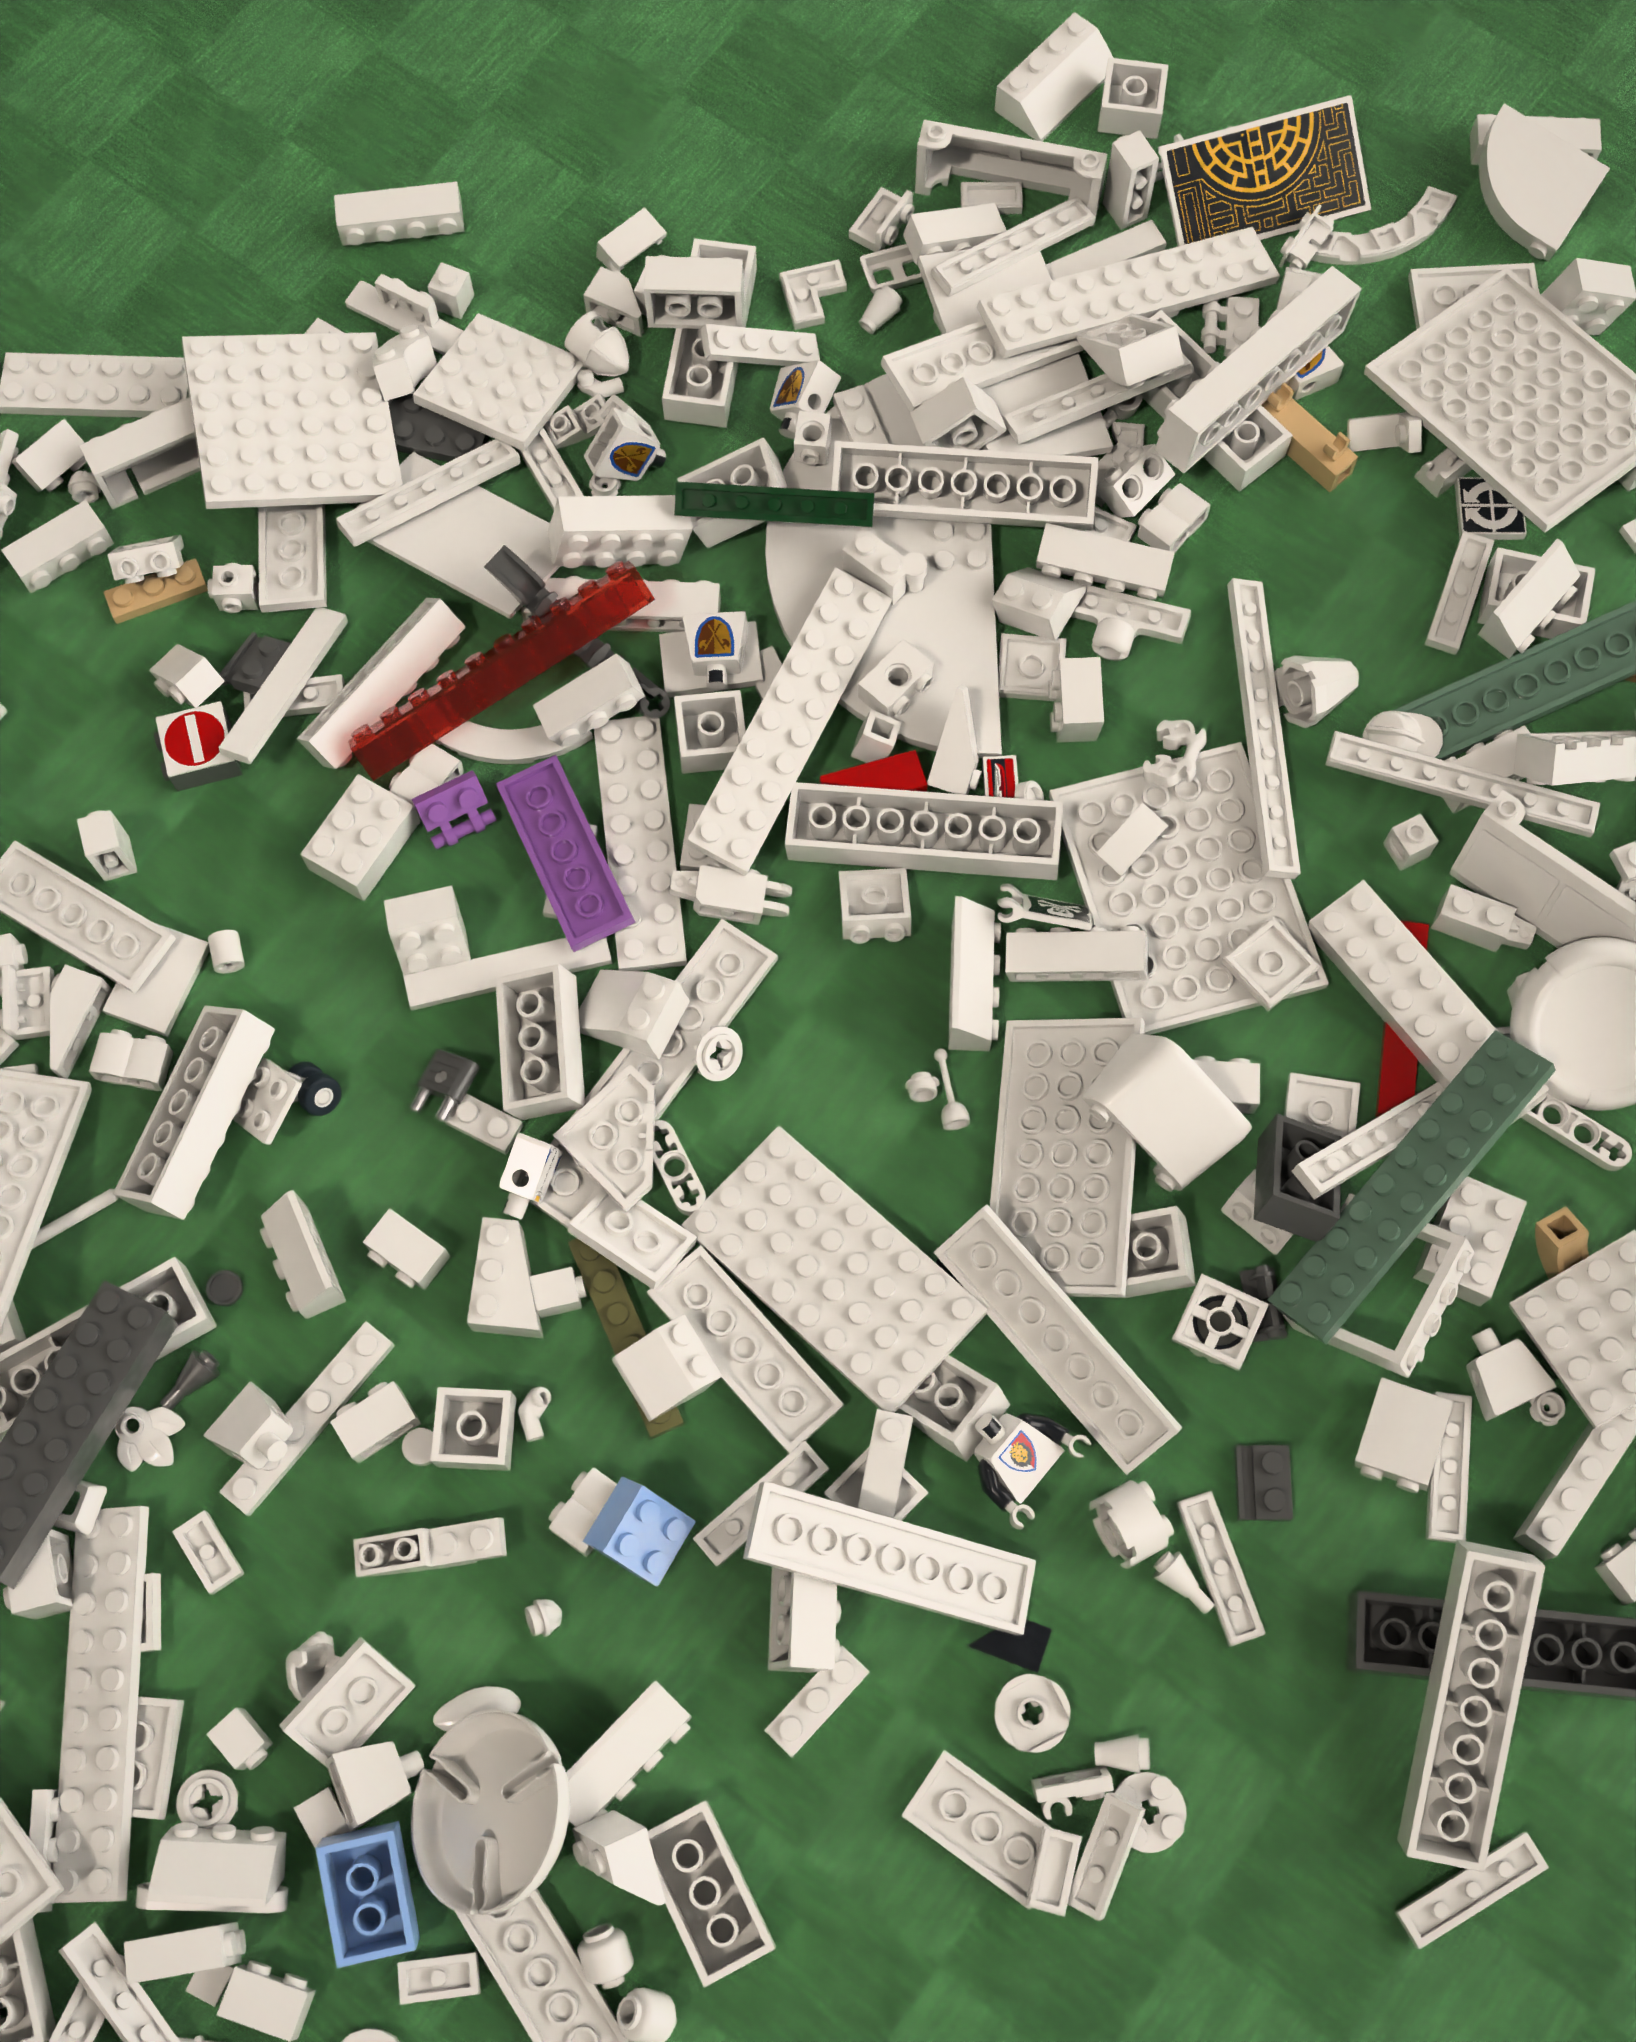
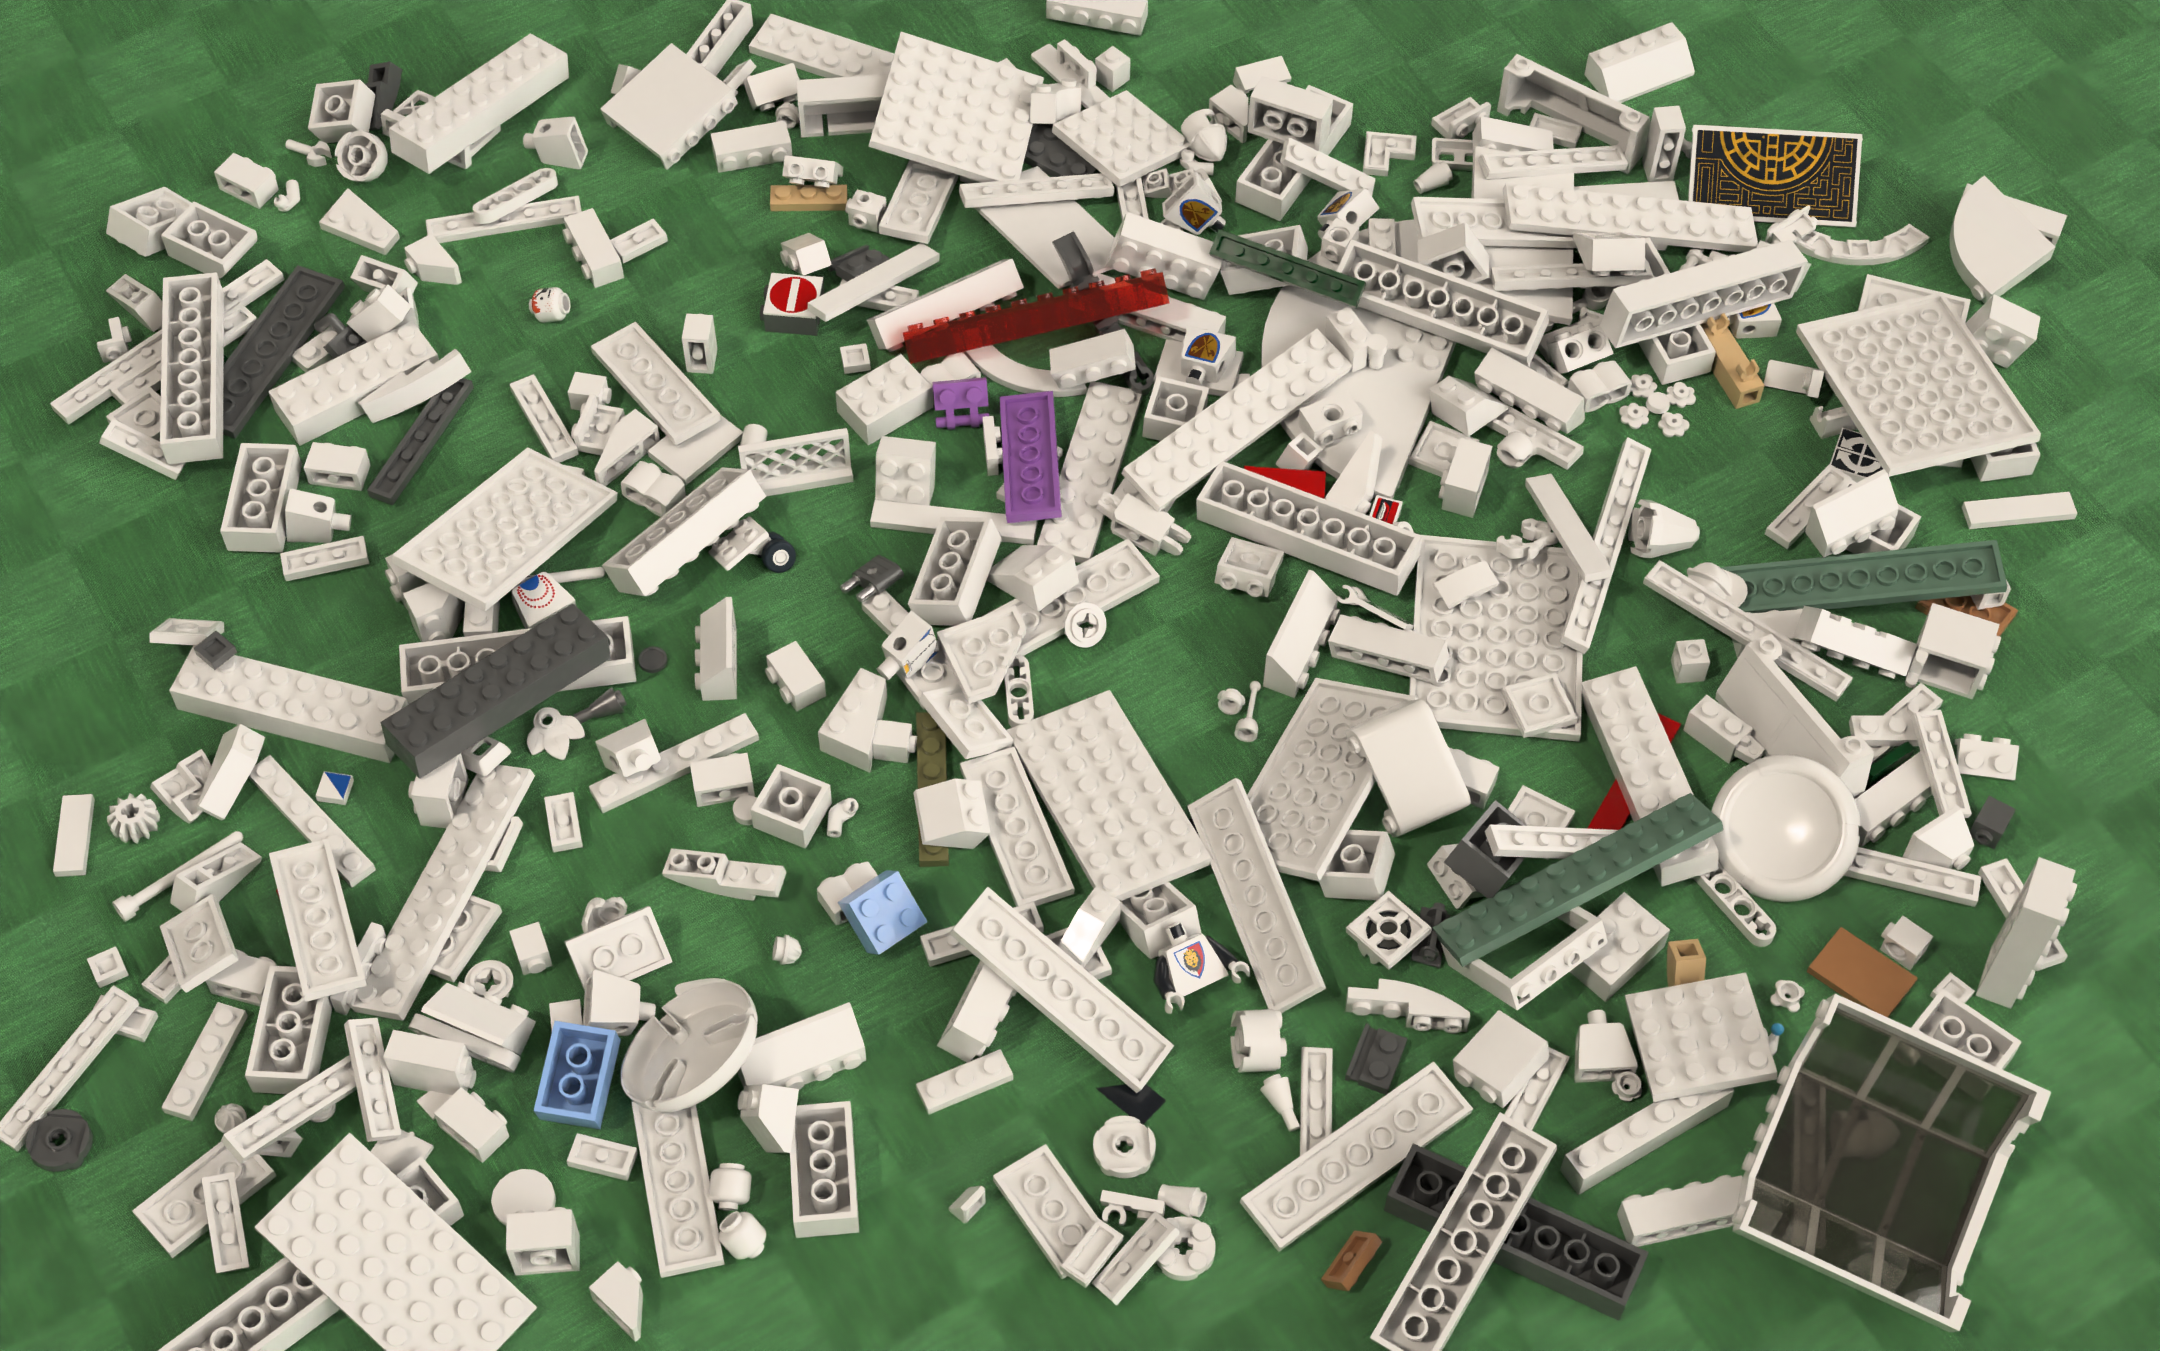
camera: 20 degrees right, 15 degrees down
white brick [1097,57,1168,139] -> none
none -> white torso [511,572,576,629]
none -> white fence [738,428,853,496]
none -> white plate [840,343,871,374]
none -> white slope [949,1186,986,1224]
none -> white plate [983,416,1003,476]
none -> white plate [1240,1061,1473,1252]
none -> medium nougat plate [1321,1230,1382,1291]
none -> white slope [1345,978,1470,1033]
none -> white tile [1525,474,1612,583]
none -> white plant [1619,374,1696,437]

